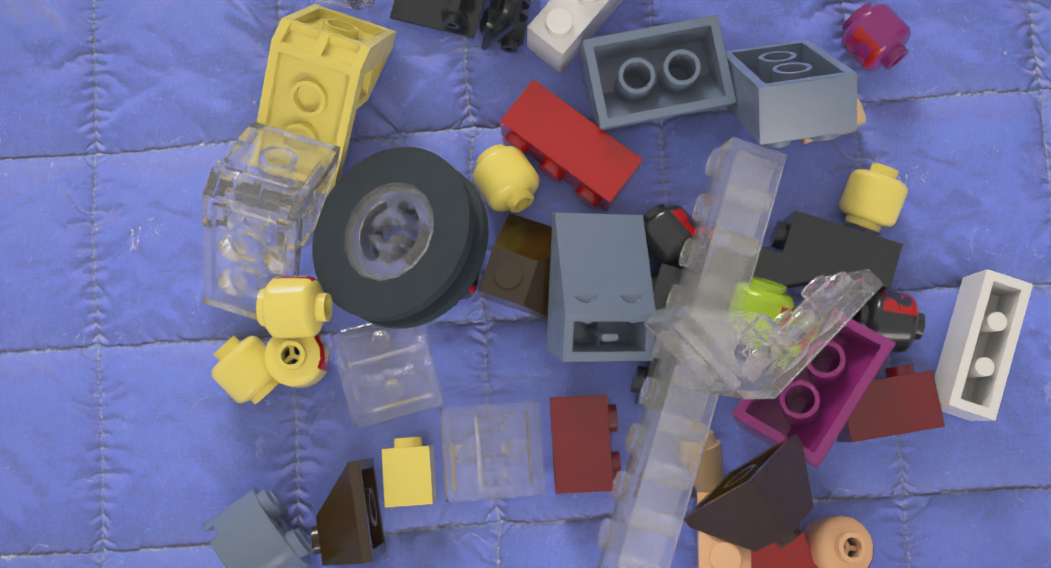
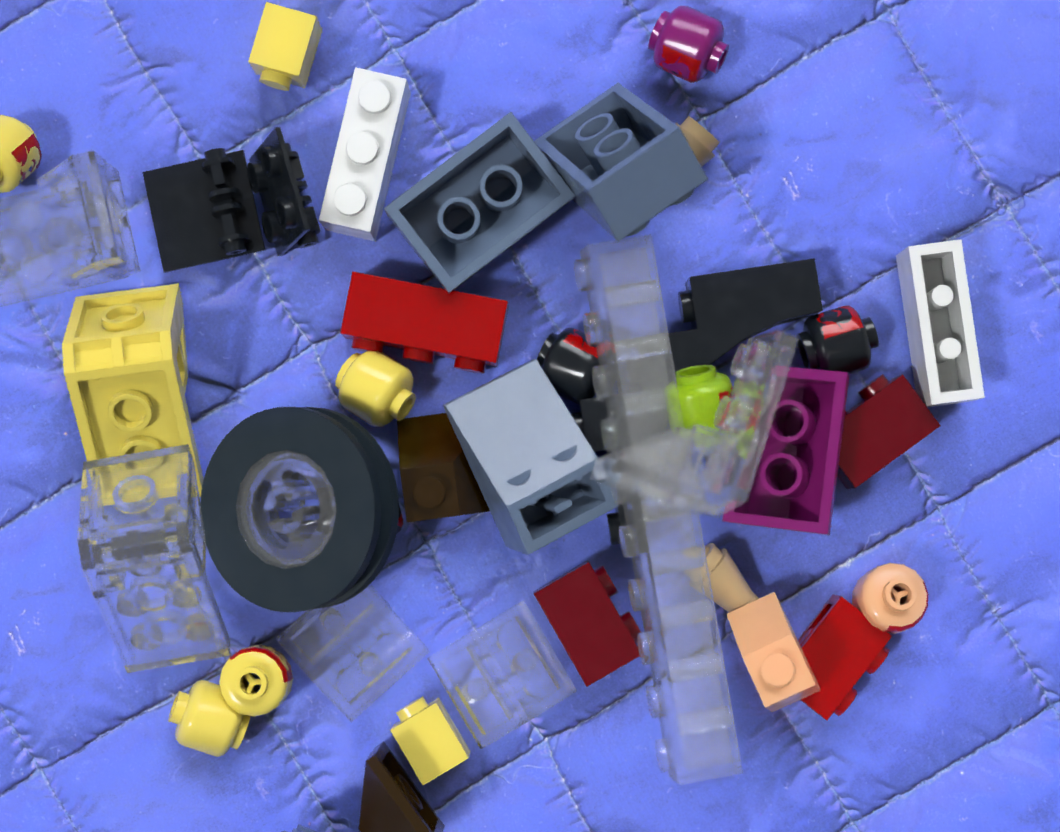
camera: 25 degrees left, 5 degrees up
light yellow head [256,276,332,338] -> none
dark brown slope [684,433,814,552] -> none
light yellow head [839,163,908,233] -> none

